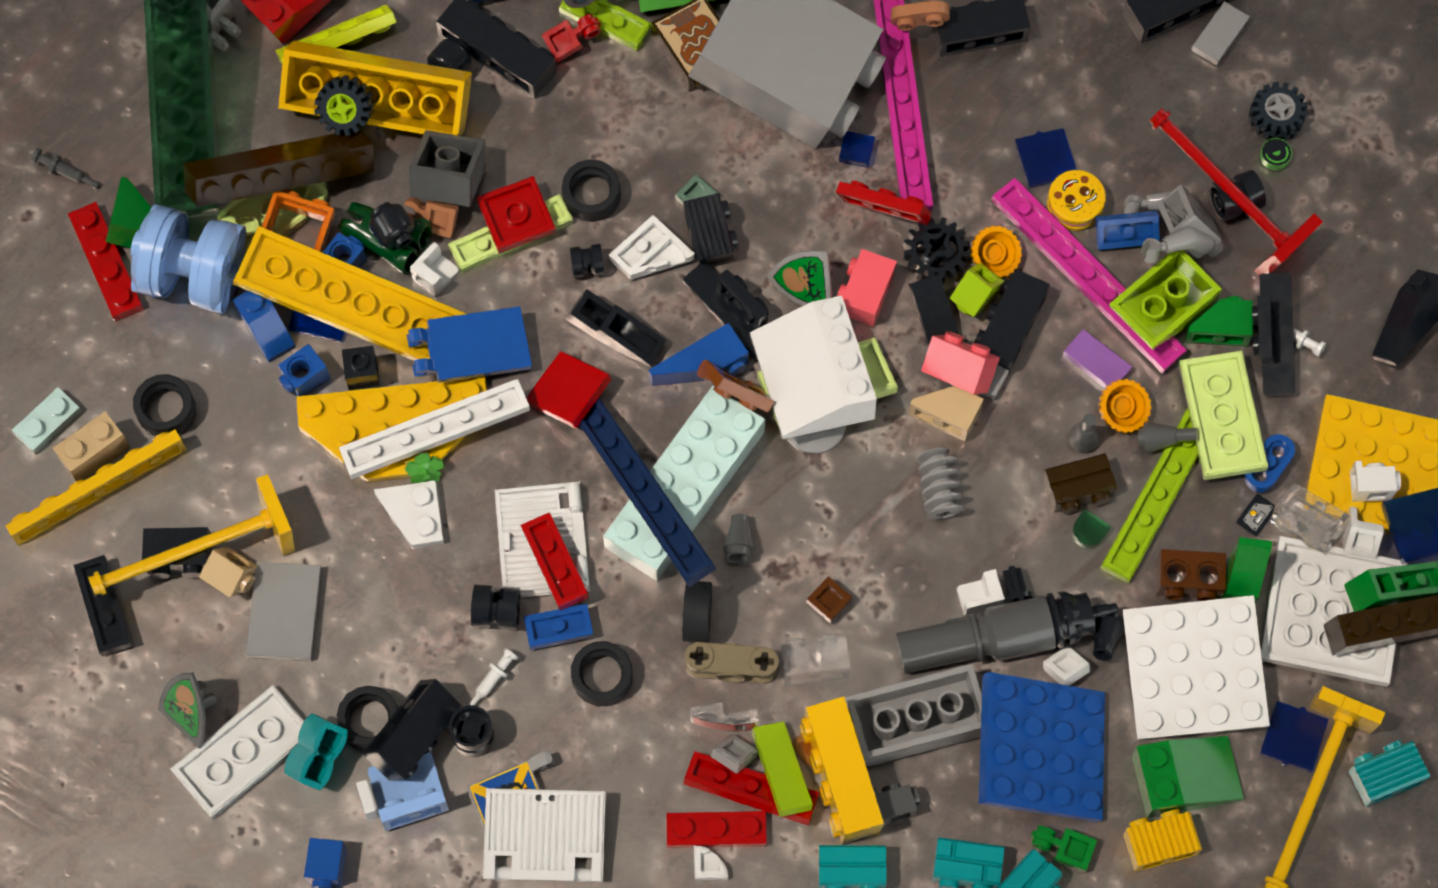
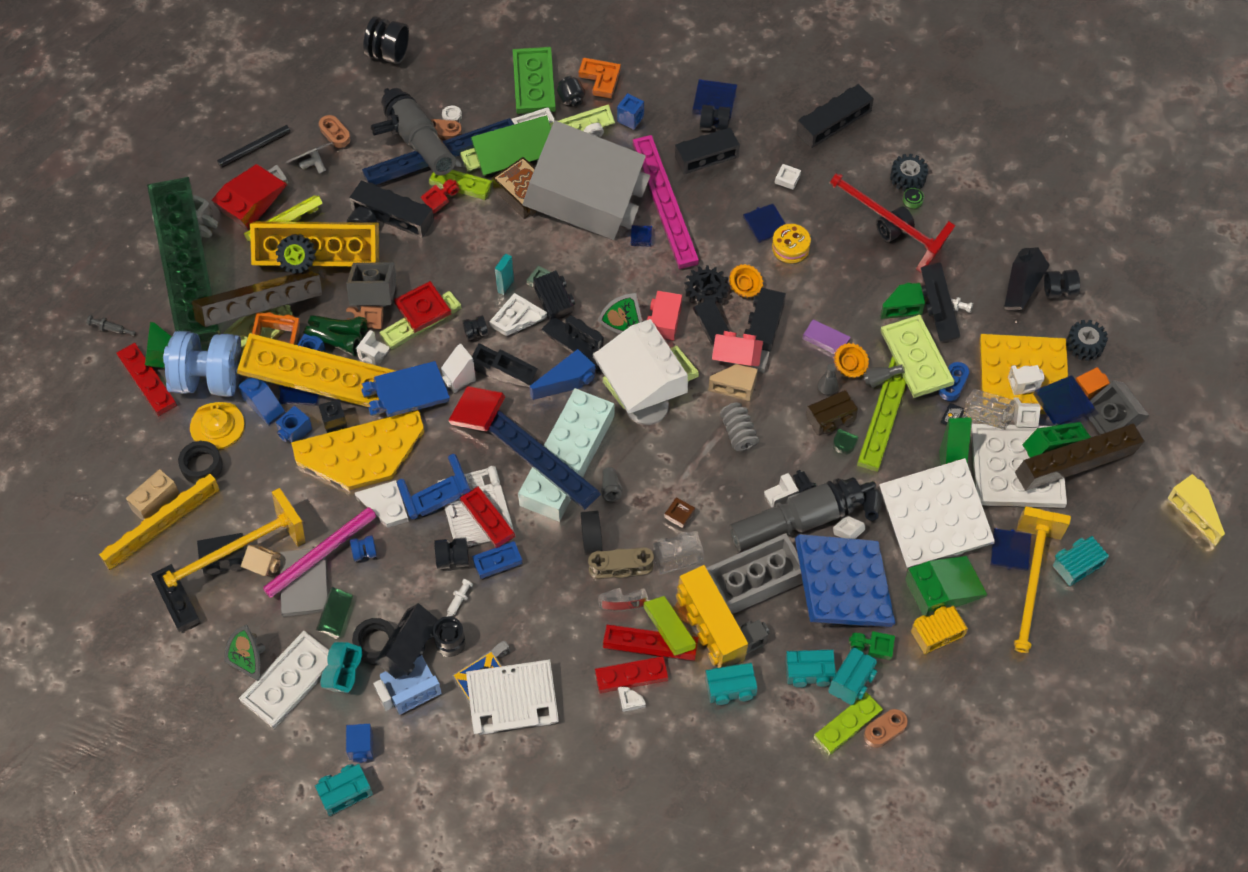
camera: 10 degrees left, 10 degrees down
light aqua plate [12,387,82,455] -> none
white plate [339,379,530,479] -> none
black head [369,202,416,250] -> none
bright green plant [405,453,444,484] -> none
black tyre [562,159,621,222] -> none
black tyre [571,641,633,707] -> none
dark orange plate [697,360,774,412] -> none
light grey tile [711,734,758,774] -> none
red plate [836,181,932,225] -> none
nougat plate [891,1,950,31] -> none
lime brick [949,262,1005,317] -> none
dark pink plate [991,178,1187,374] -> none
blue plate [1095,211,1160,250] -> none
lime slope [1109,250,1222,350] -> none
light grey torso [1123,184,1224,263] -> none
reddish brown brick [1156,549,1226,601] -> none
light grey tile [1191,1,1250,66] -> none
none -> yellow hat [190,402,245,450]
none -> dark pink axle [263,507,376,598]
none -> clear green tile [316,587,353,639]
none -> blue wheel [350,535,377,562]
none -> blue plate [396,454,471,519]
none -> white slope [441,344,476,394]
none -> teal tile [495,254,514,295]
none -> white plate [775,164,801,190]

